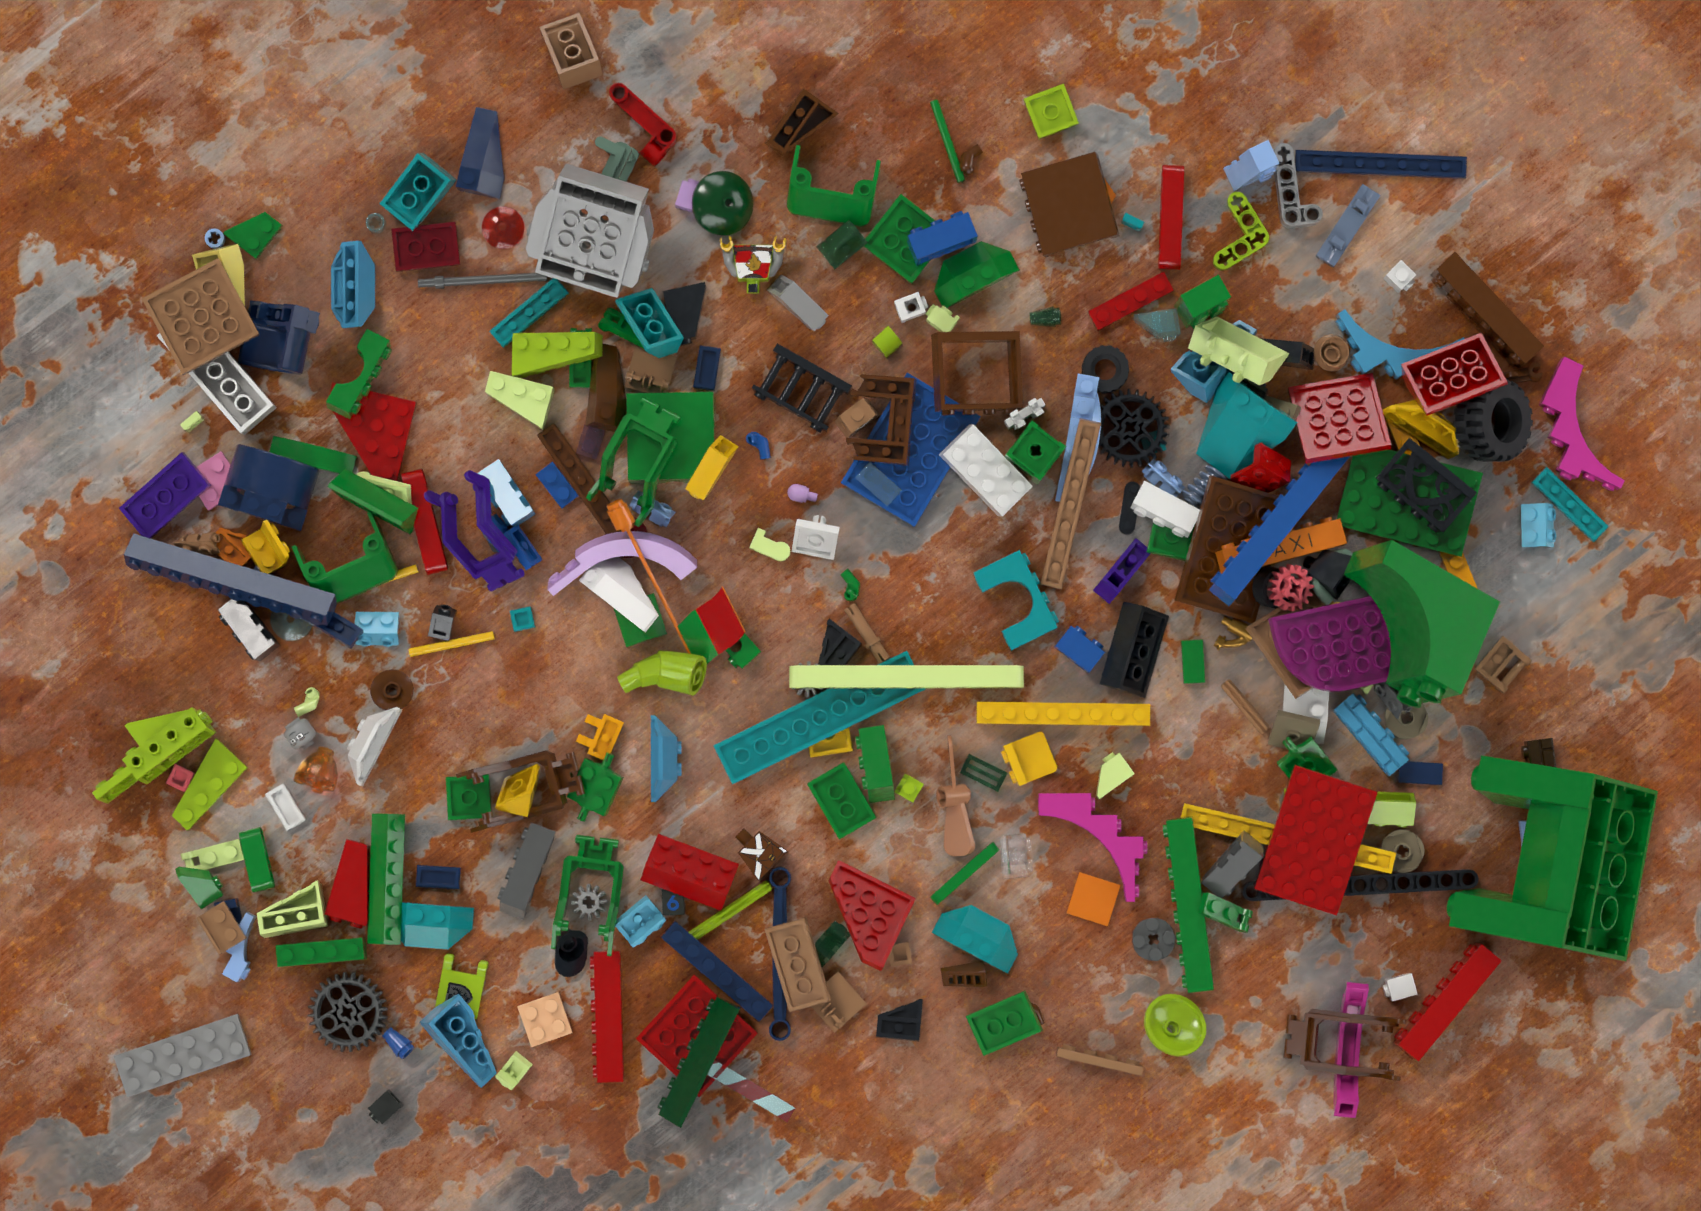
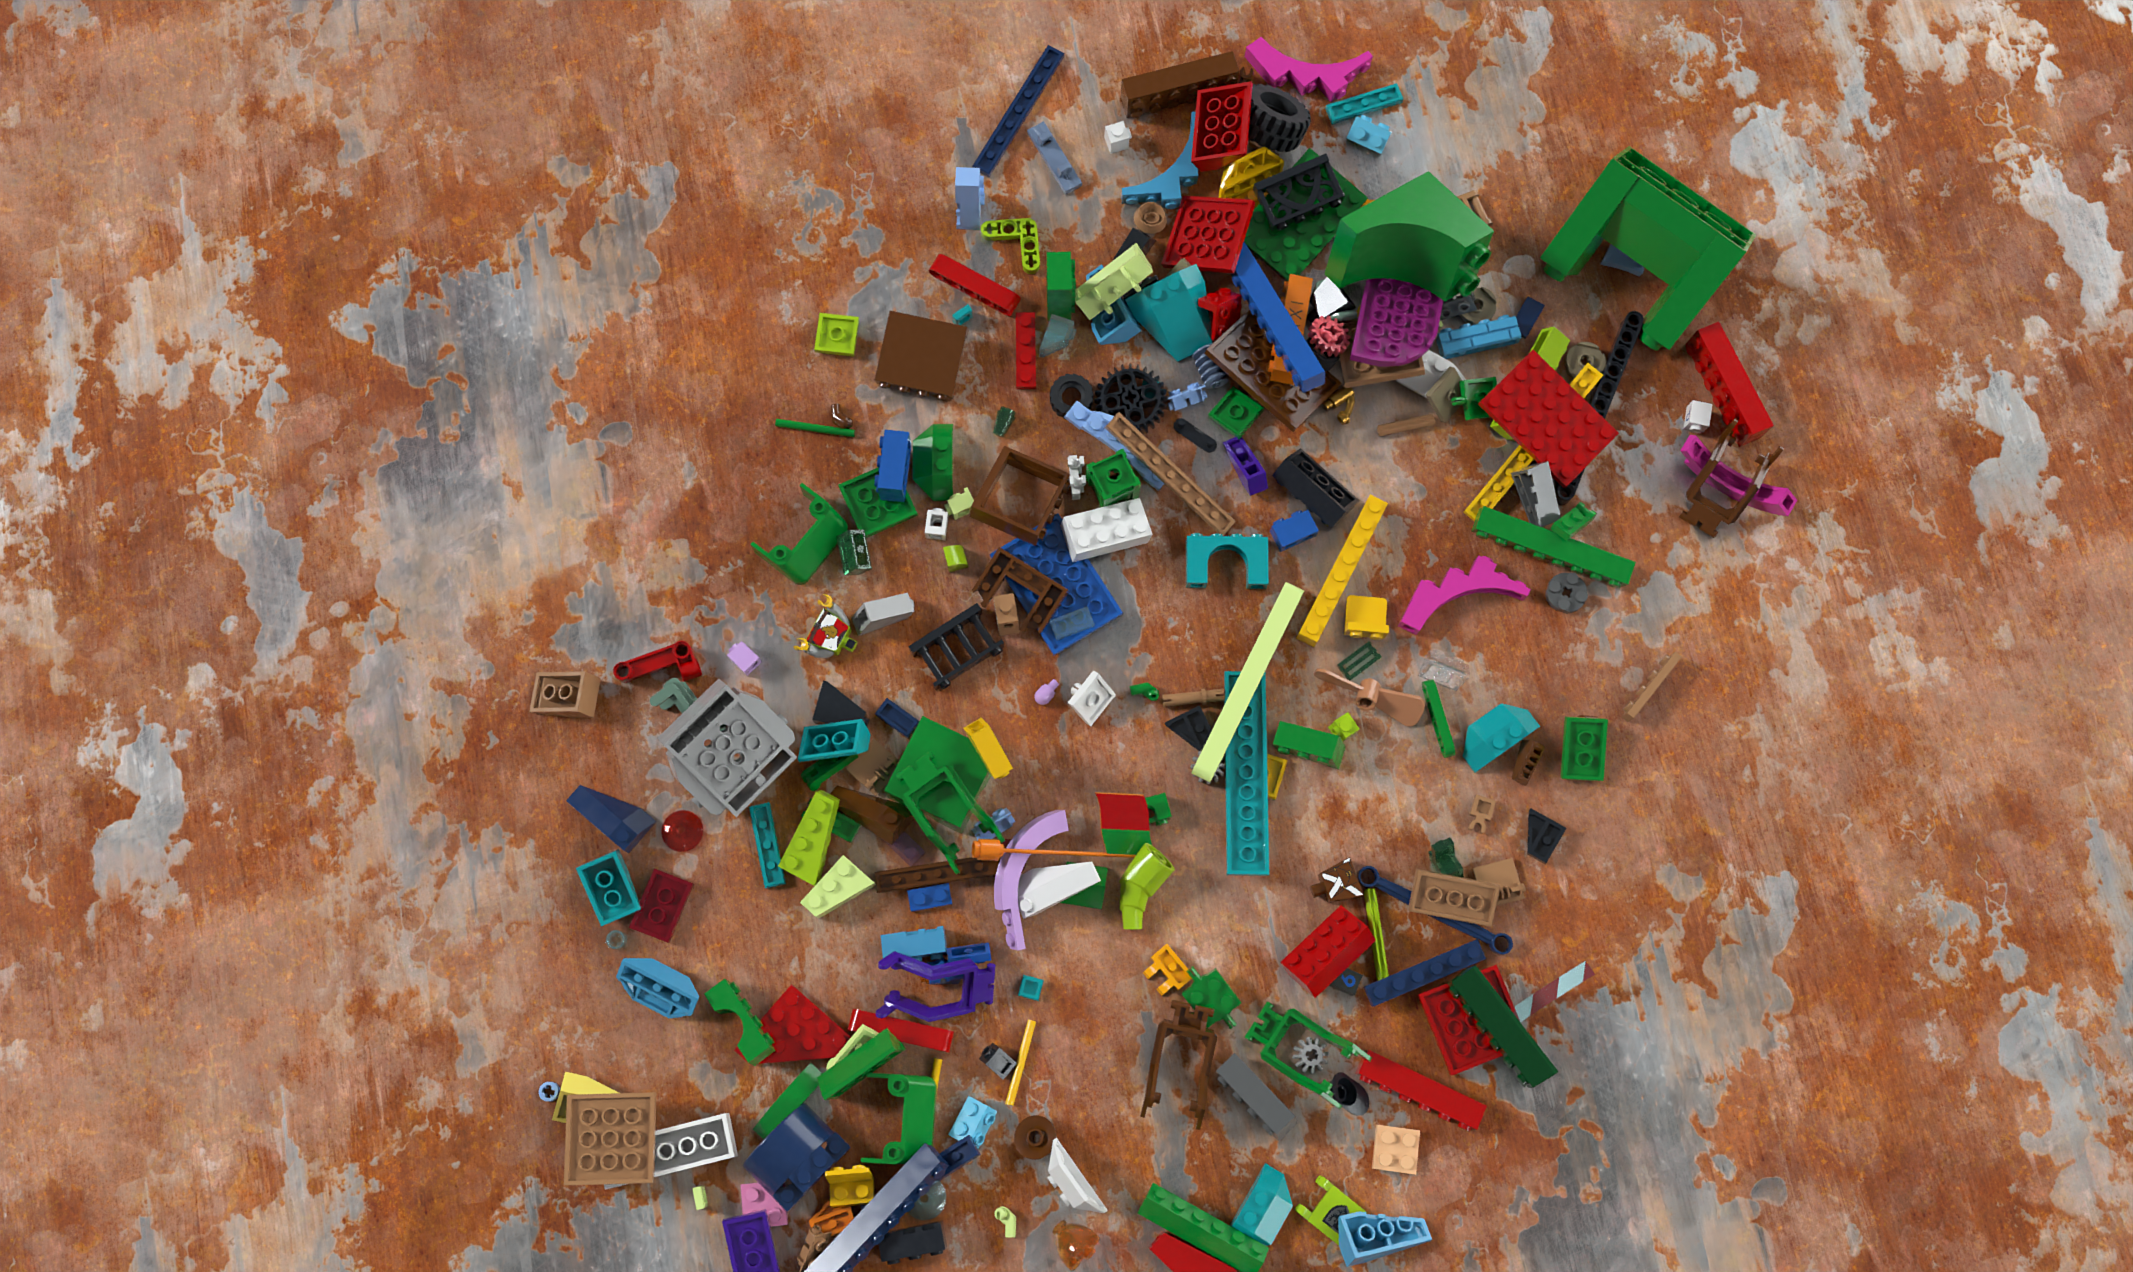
camera: 65 degrees left, 10 degrees down
green wing [223,212,283,260] -> none
dark blue piece [238,300,320,375] -> none
light grey head [284,717,316,750] -> none
dark blue tile [416,865,461,889] -> none
dark grey bar [418,273,547,289] -> none
green plate [446,775,491,820] -> none
yellow slope [495,763,540,817] -> none
yellowish green bracket [495,1051,533,1090] -> none
medium azure bracket [615,895,666,948] -> none
dark azure wedge [651,715,682,802] -> none
dark green dish [692,171,754,236] -> none
blue arm [746,432,771,460] -> none
yellowish green leg [749,528,790,561] -> none
reddish brown wedge [765,89,839,155] -> none
green plate [807,762,876,840] -> none
red plate [828,860,916,971] -> none
orange tile [1066,872,1120,926] -> none
yellowish green slope [1096,752,1135,799] -> none
white brick [1131,481,1200,538] -> none
lime dish [1144,994,1206,1057] -> none
green tile [1181,640,1205,684] -> none
light grey beam [1274,143,1323,229] -> none
dark brown brick [1521,738,1557,768] -> none

